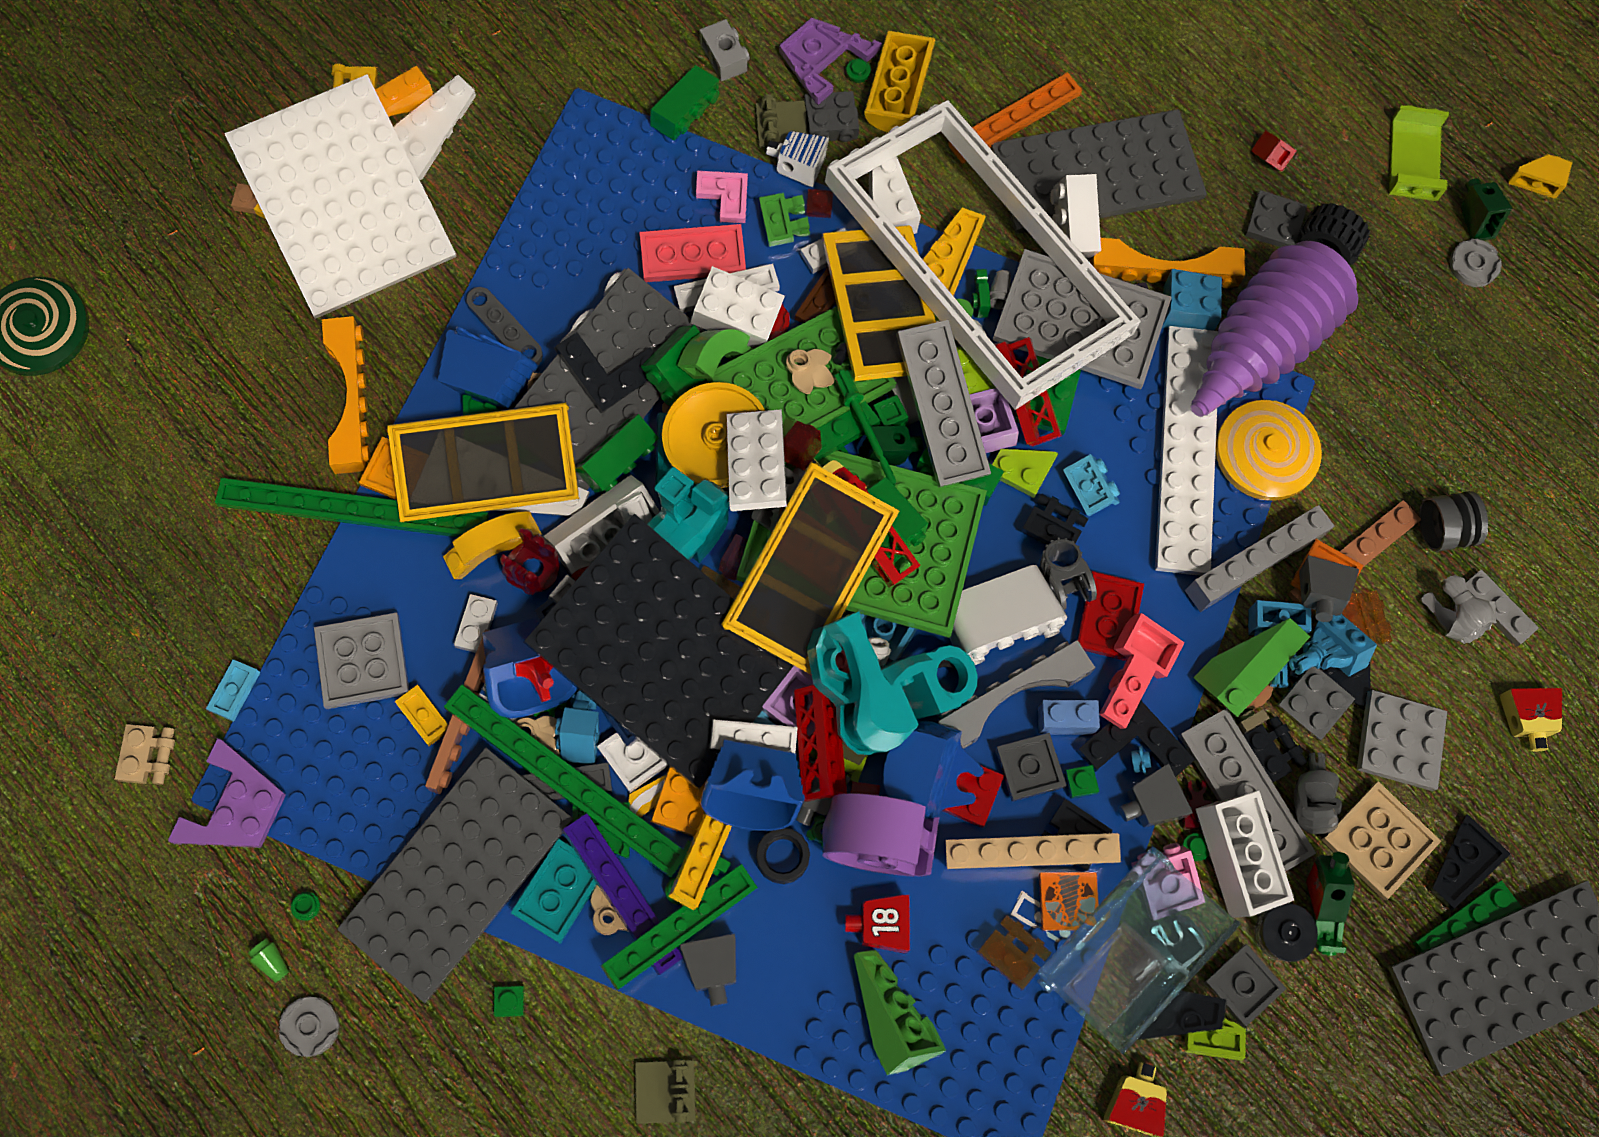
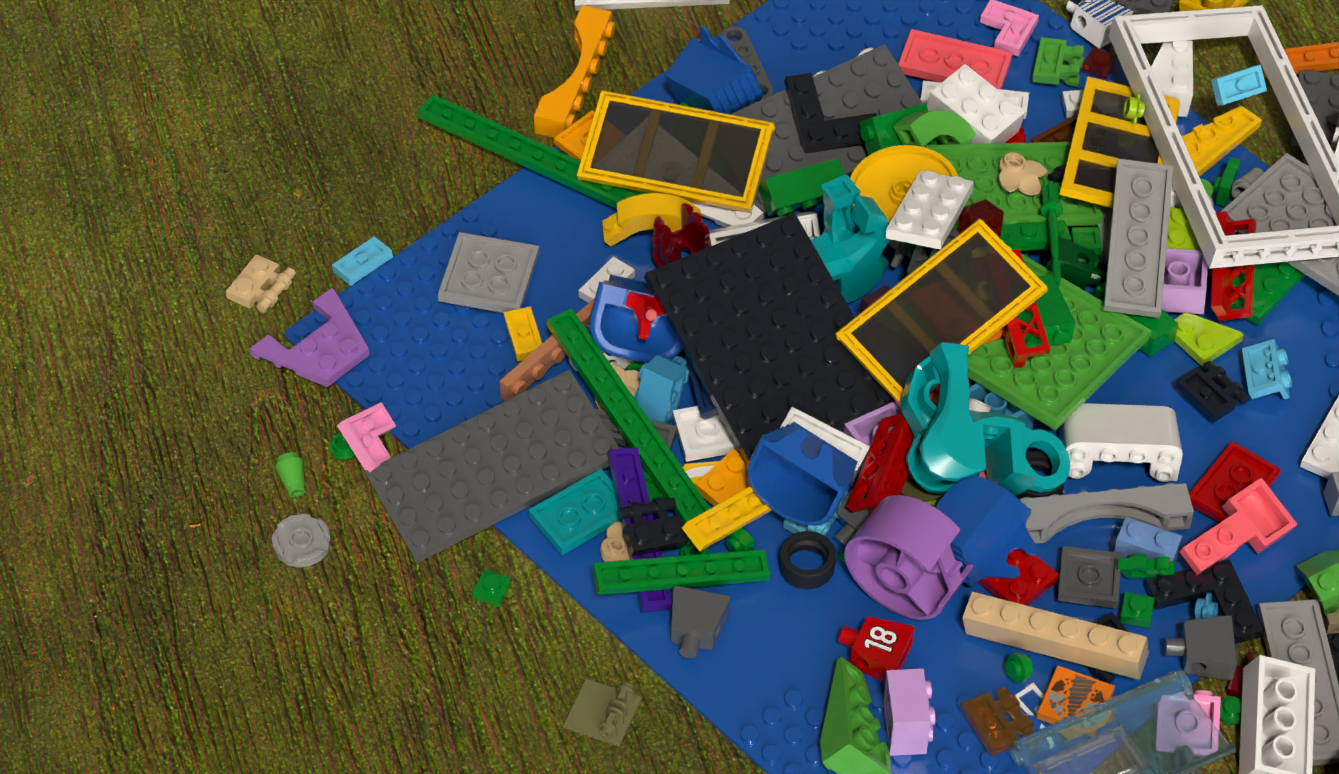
camera: 30 degrees right, 20 degrees down
dark grey piece [1039,538,1097,610] -> none
none -> bright pink plate [337,402,396,472]
none -> black plate [617,497,689,557]
none -> lavender brick [883,668,935,756]
none -> green plate [1005,653,1033,683]
none -> green plate [1118,554,1175,579]
none -> lime plate [1123,92,1145,125]
none -> medium azure plate [1211,65,1267,106]

